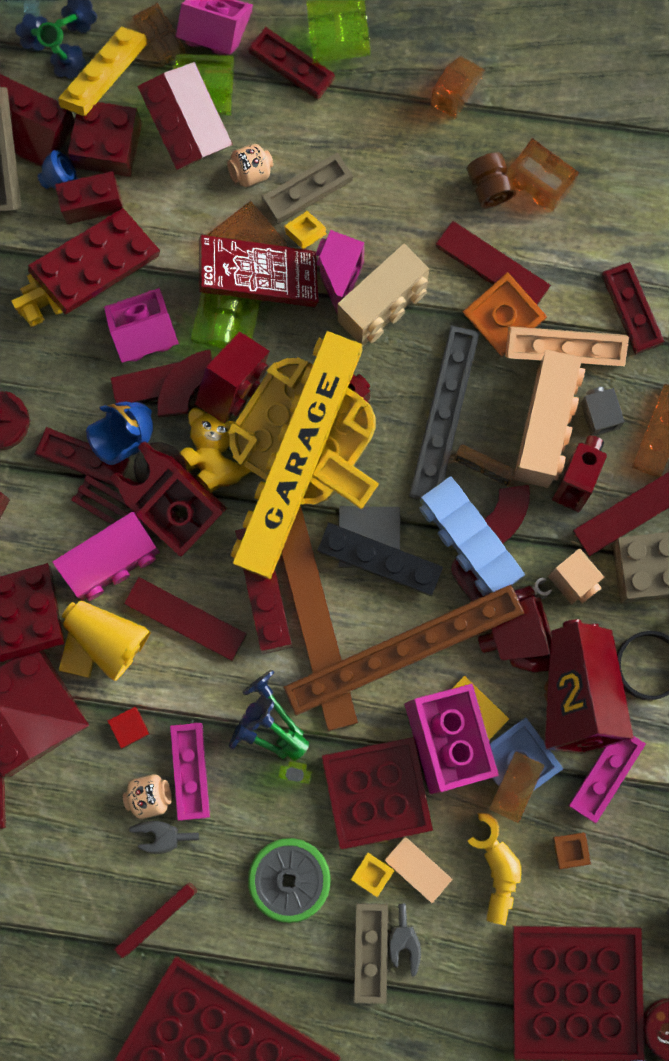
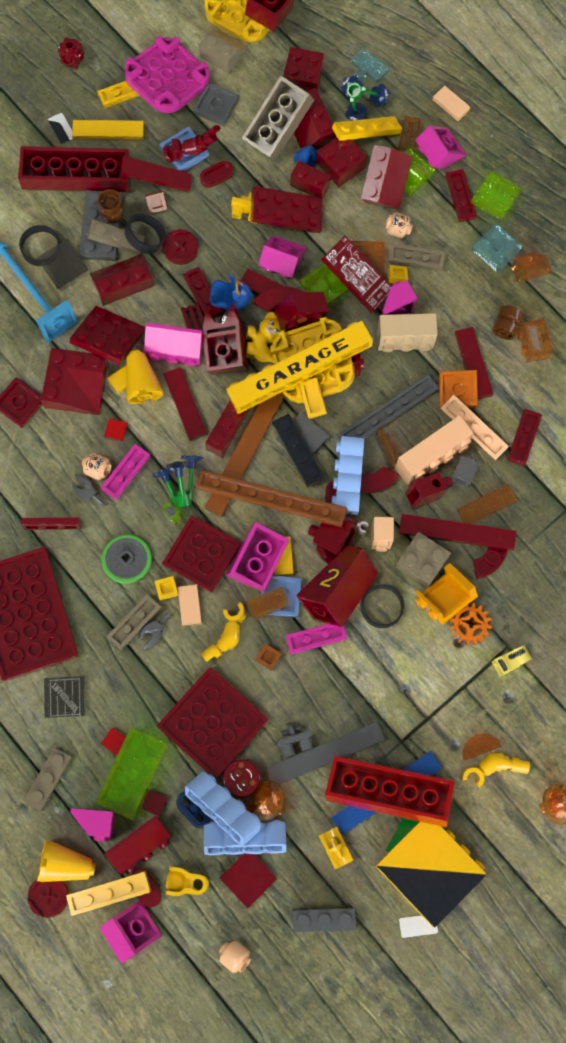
camera: 35 degrees right, 5 degrees down
none -> clear light blue plate [471,223,523,273]

